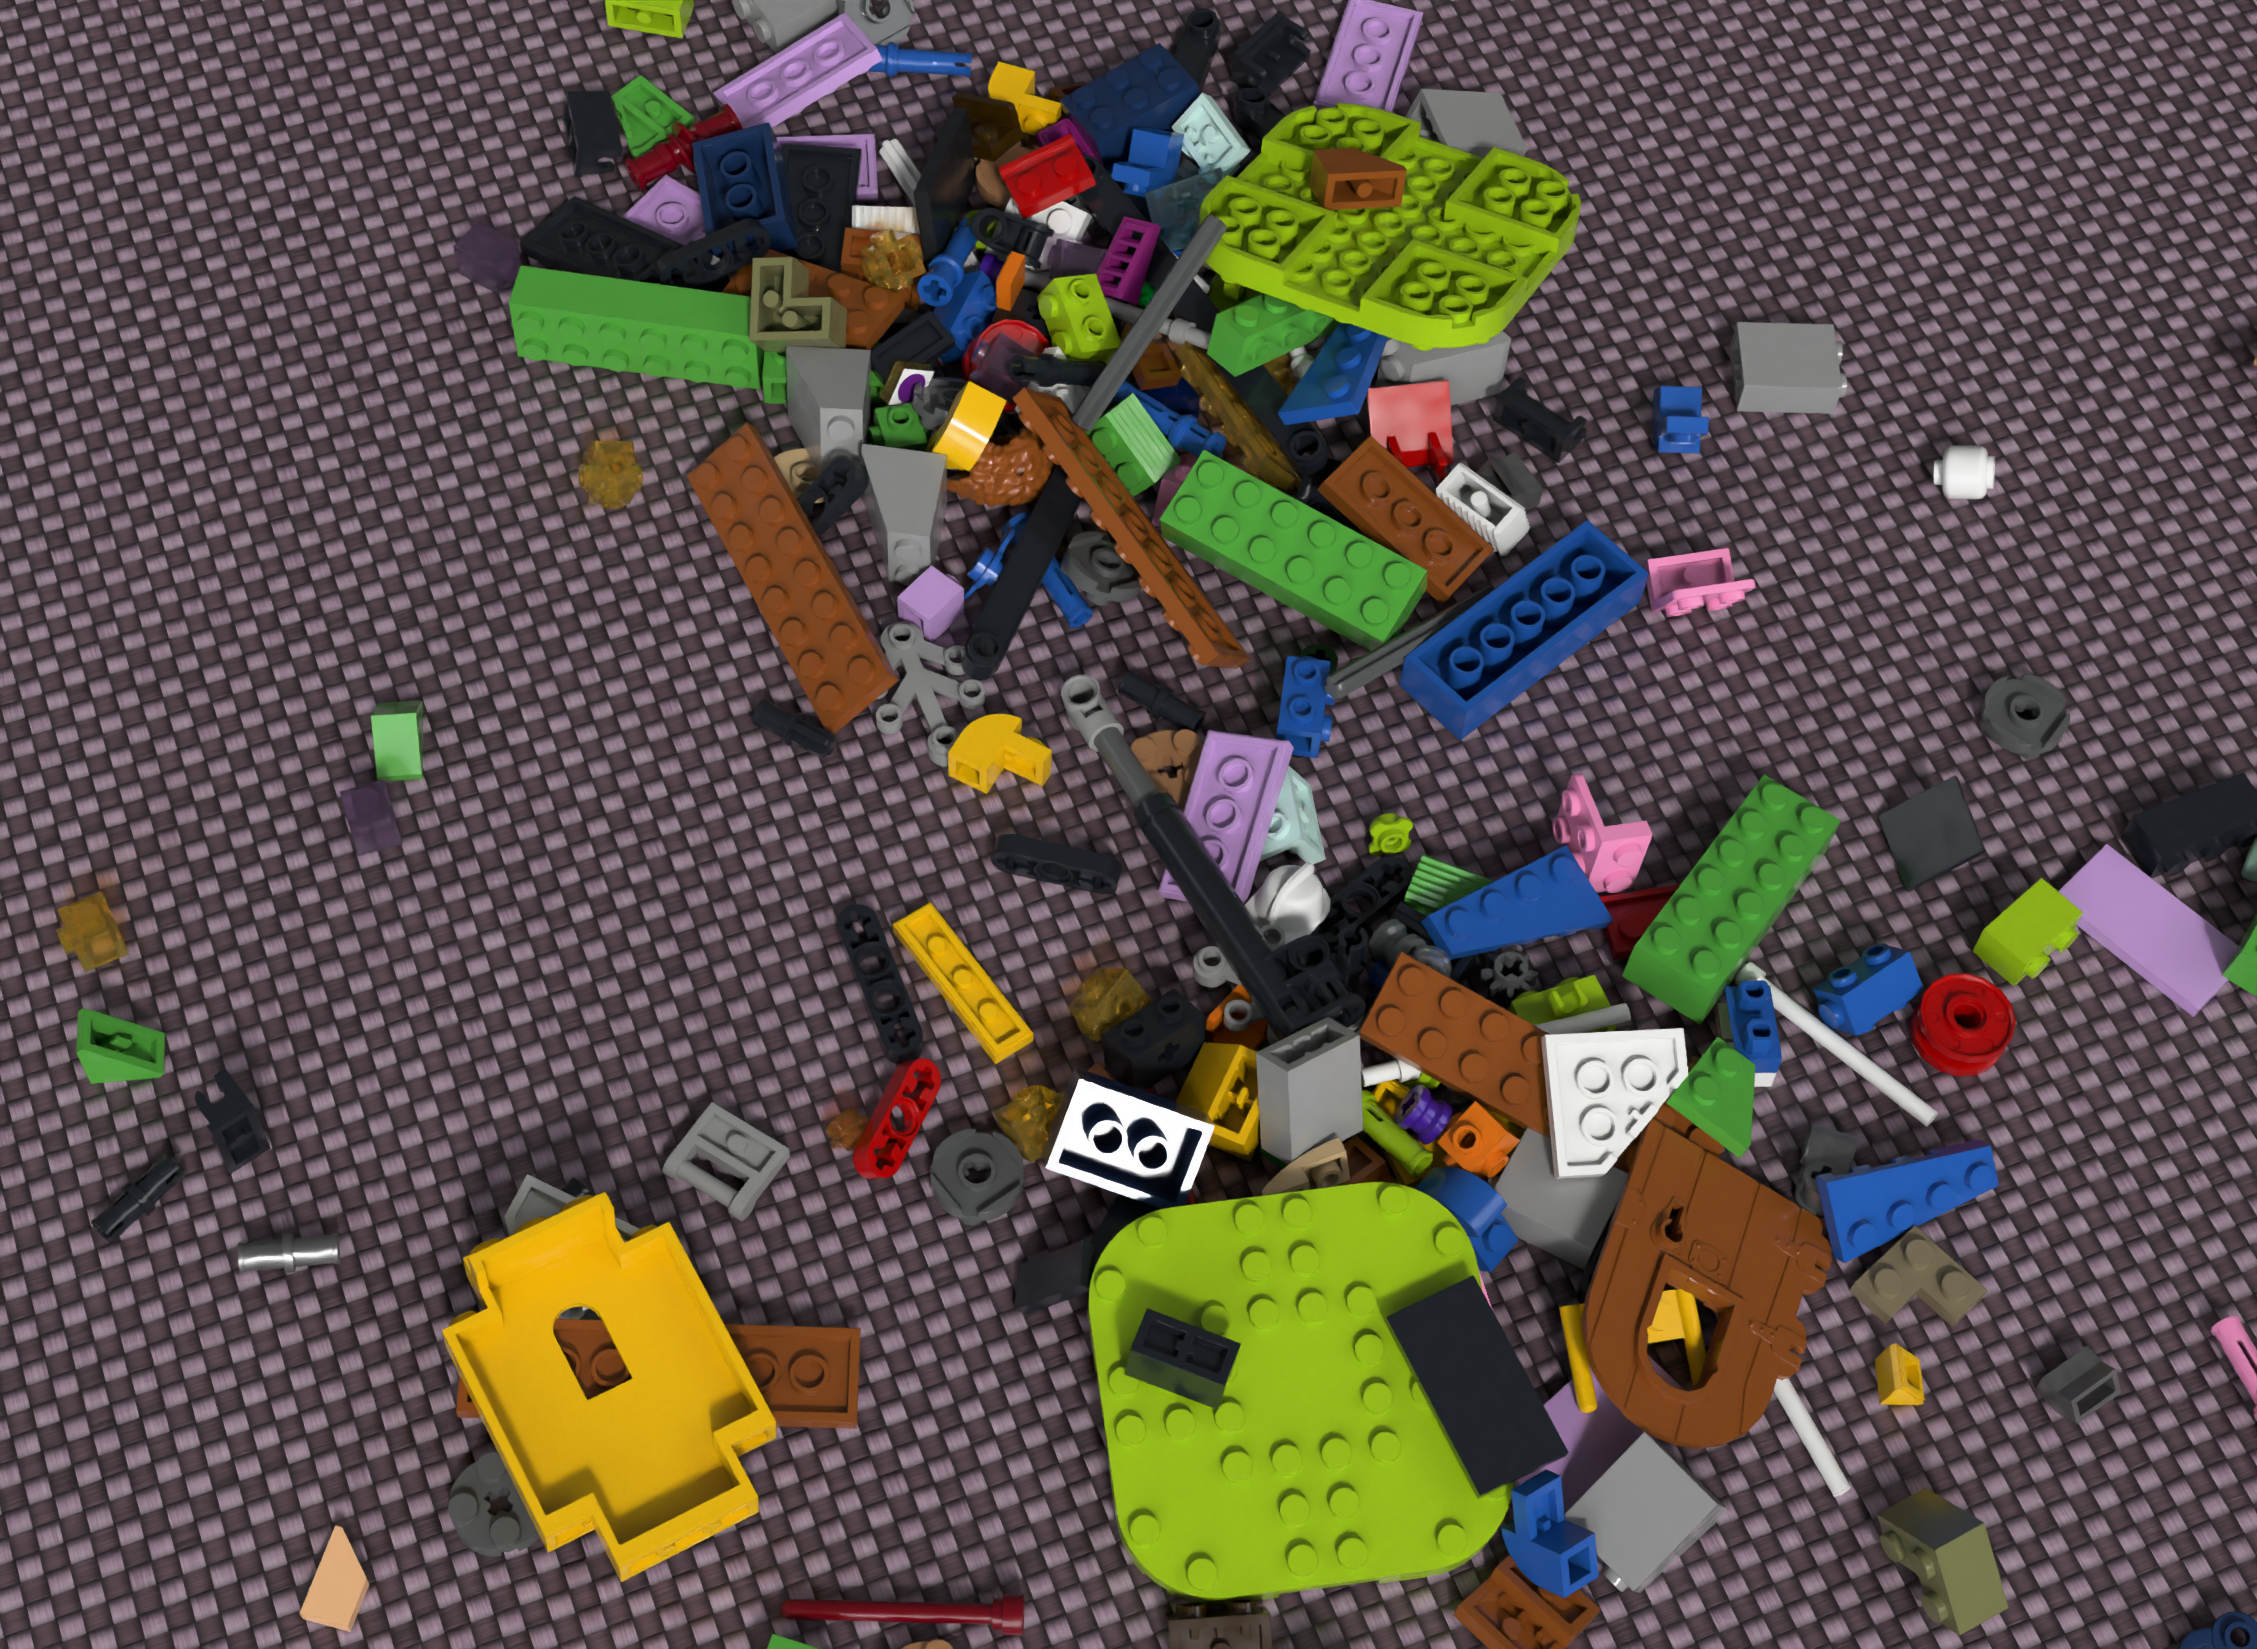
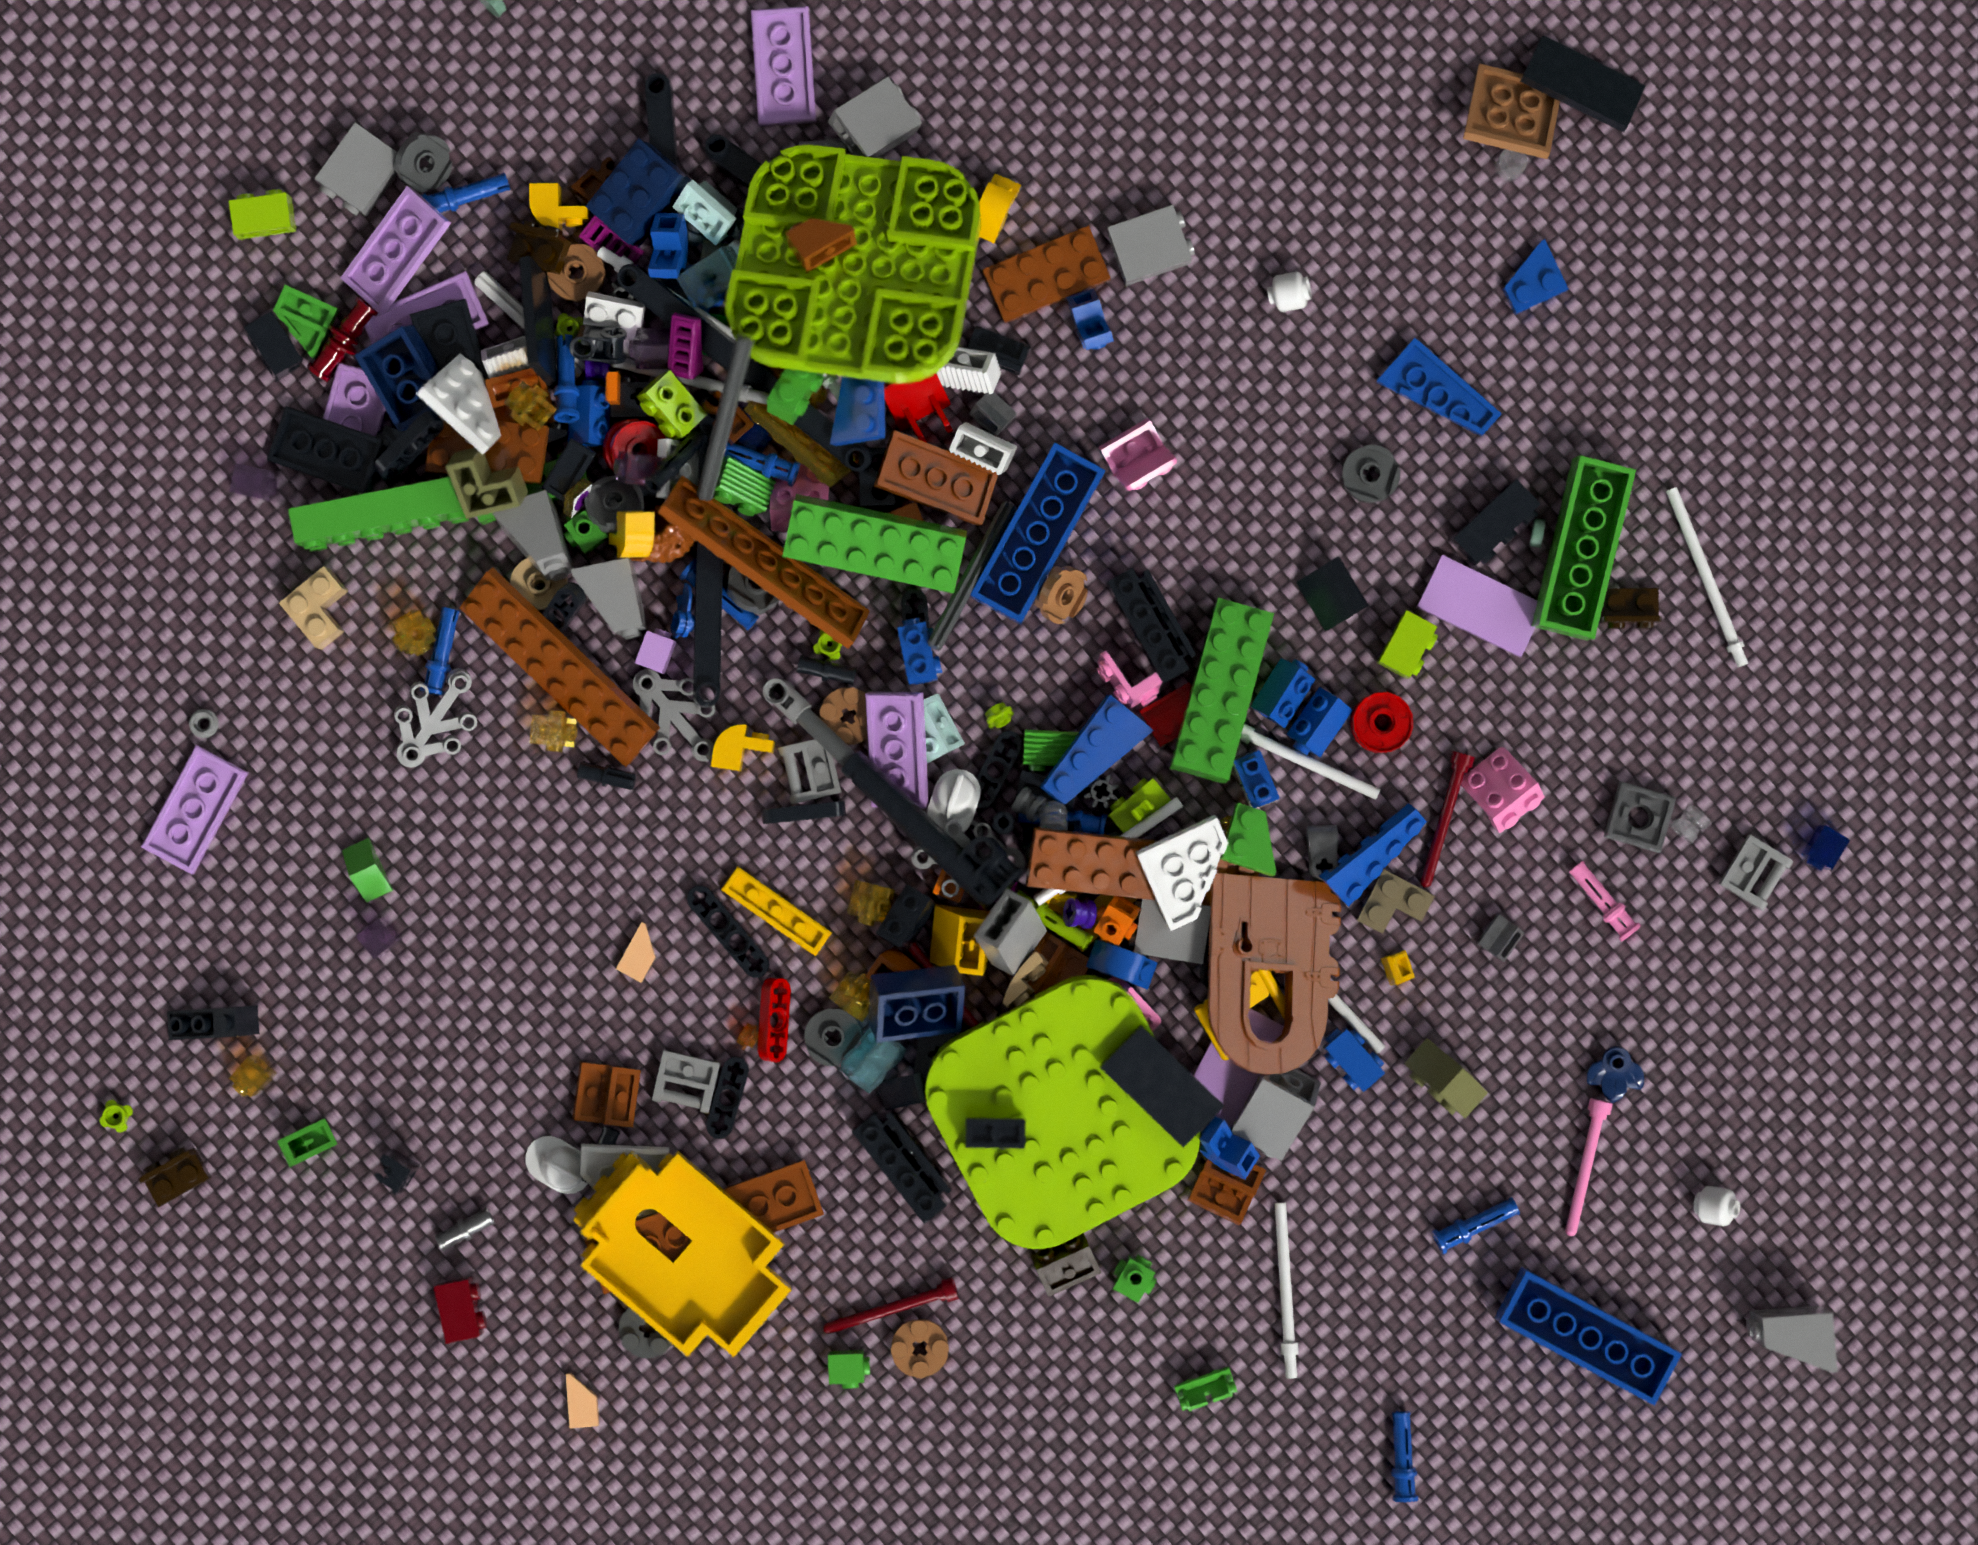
camera: 15 degrees left, 30 degrees up
black pin [91,1155,185,1244] -> none
red plate [998,133,1096,218] -> none
black hinge [1230,10,1311,96] -> none
none -> lavender tile [141,745,249,874]
none -> black slope [167,1005,260,1040]
none -> light grey plate [189,709,219,738]
none -> tan brick [279,566,348,650]
none -> light grey plant [394,668,477,767]
none -> white plate [417,353,501,454]
none -> blue pin [420,607,460,696]
none -> dark red brick [434,1276,487,1344]
none -> white piece [525,1136,588,1194]
none -> clear yellow brick [529,710,577,752]
none -> dark orange slope [572,1062,641,1128]
none -> light nougat tile [616,922,656,983]
none -> black beam [706,1056,750,1139]
none -> light grey plate [778,739,842,805]
none -> lime plate [813,630,842,661]
none -> clear light blue brick [838,1028,906,1093]
none -> black brick [852,1110,952,1224]
none -> white brick [936,347,1001,395]
none -> yellow brick [979,173,1021,243]
none -> dark orange plate [982,225,1111,324]
none -> medium nougat plate [1035,566,1088,624]
none -> black brick [1106,568,1196,685]
none -> blue brick [1250,658,1316,728]
none -> blue brick [1322,1028,1385,1092]
none -> blue wing [1376,338,1502,436]
none -> dark red piece [1420,751,1475,888]
none -> bright pink bracket [1461,747,1545,833]

